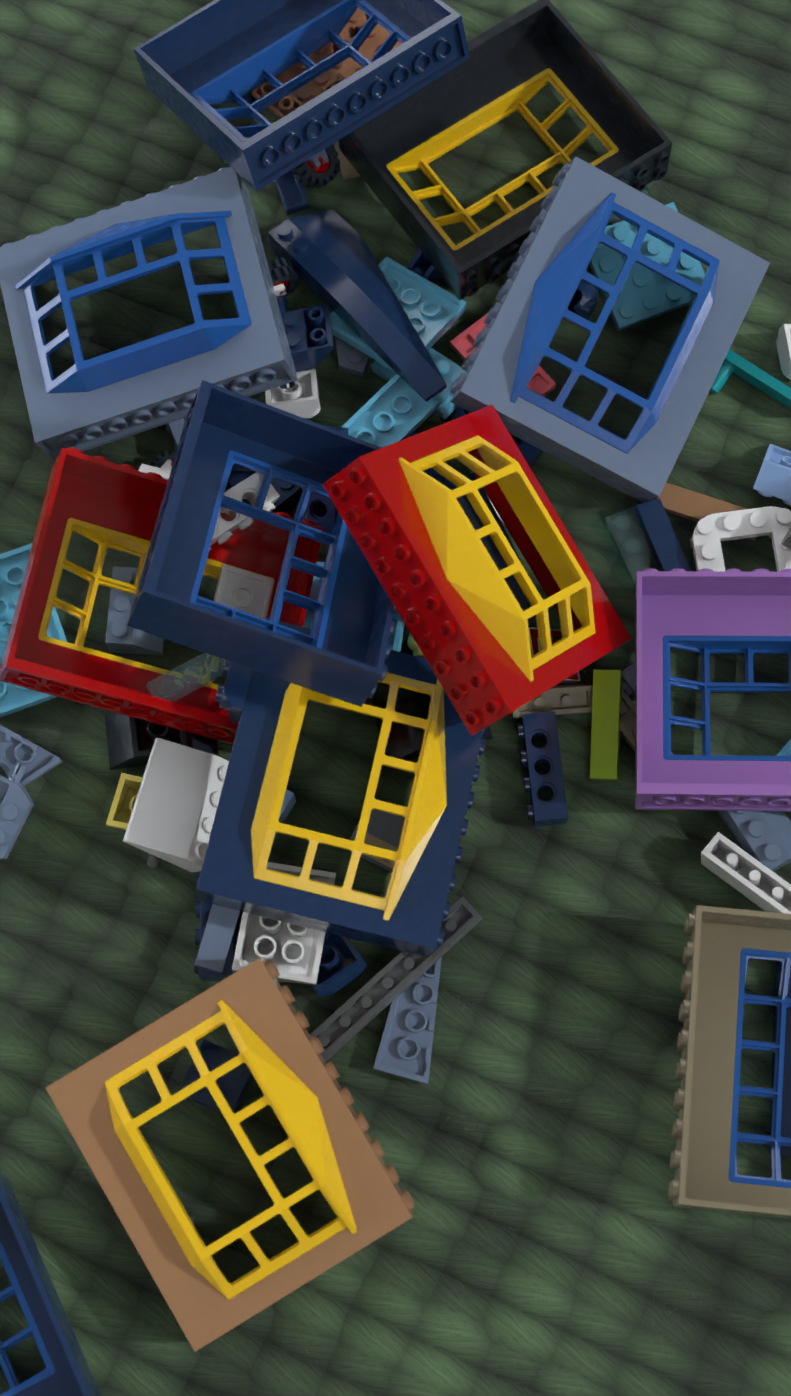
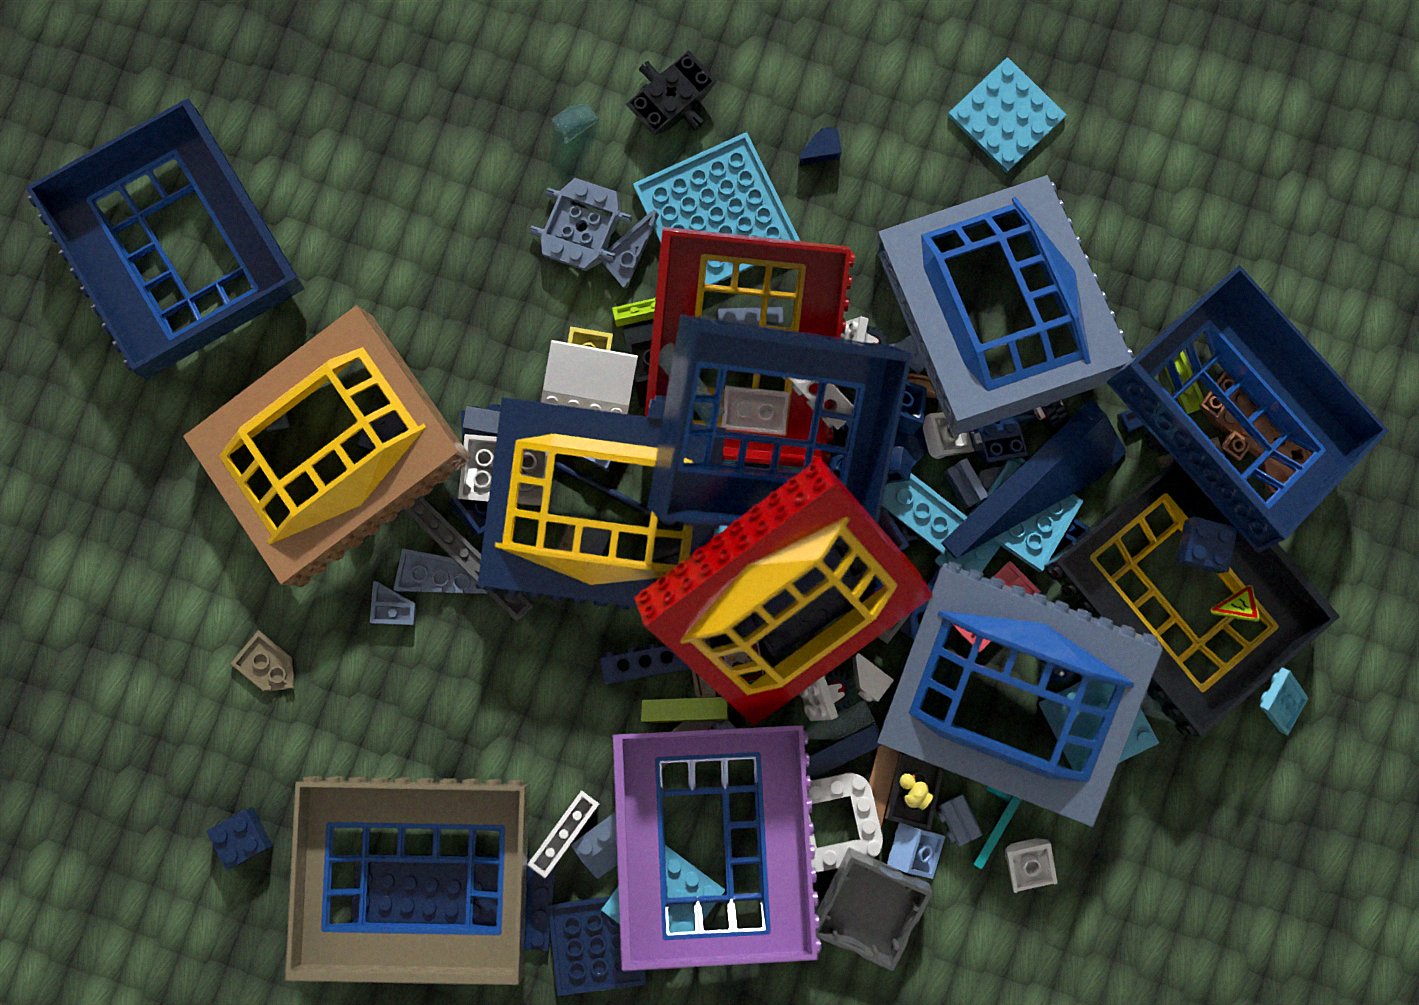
camera: 80 degrees right, 10 degrees up
none -> dark blue brick [206,807,273,871]
none -> dark tan tile [230,630,294,692]
none -> sand blue wing [370,581,416,626]
none -> dark blue bar [554,460,667,526]
none -> lime plate [612,298,656,327]
none -> white plate [800,671,855,721]
none -> white slope [852,653,894,702]
none -> black brick [884,753,944,830]
none -> light yellow animal [900,774,933,810]
none -> sand blue brick [936,793,982,846]
none -> sand blue slope [943,458,988,510]
none -> dark blue brick [1176,517,1237,574]
none -> piece [1211,585,1260,621]
none -> medium azure plate [1260,668,1308,735]

